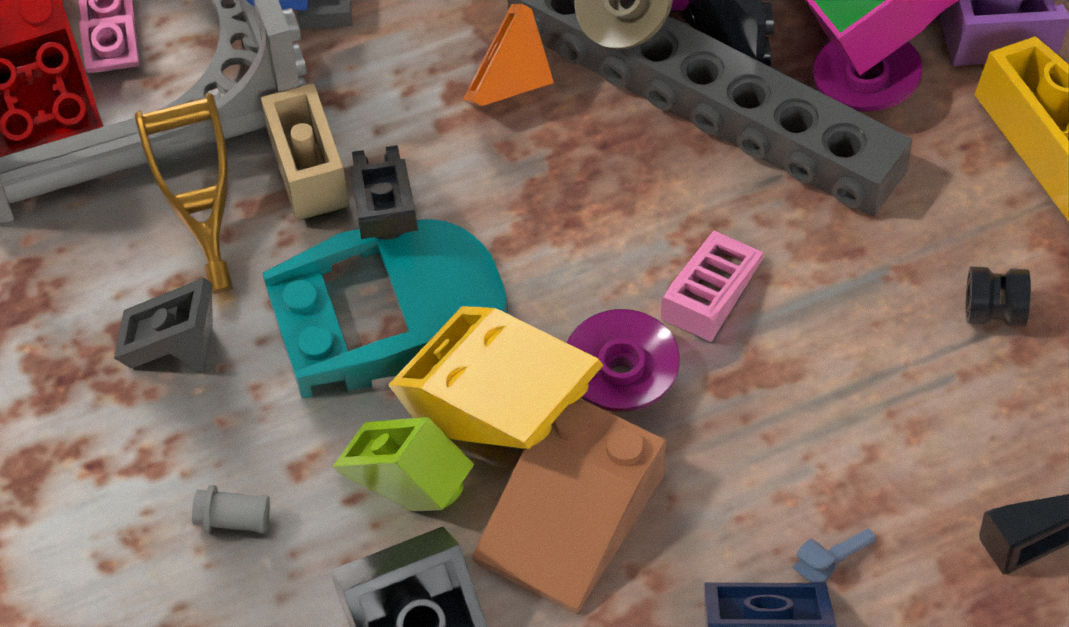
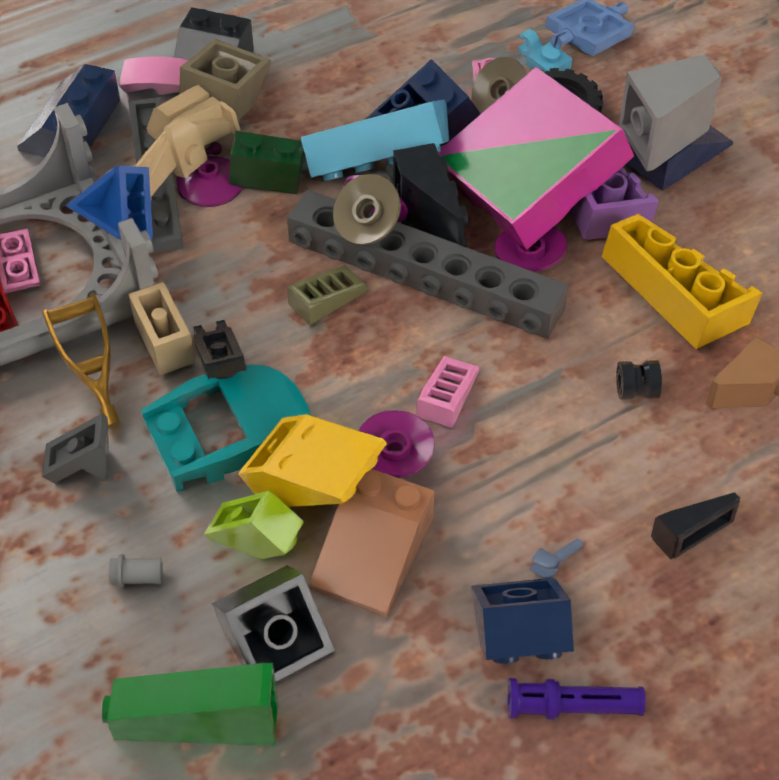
camera: 10 degrees left, 5 degrees down
orange slope [463,4,554,106] -> none
none -> olive slope [287,265,368,326]

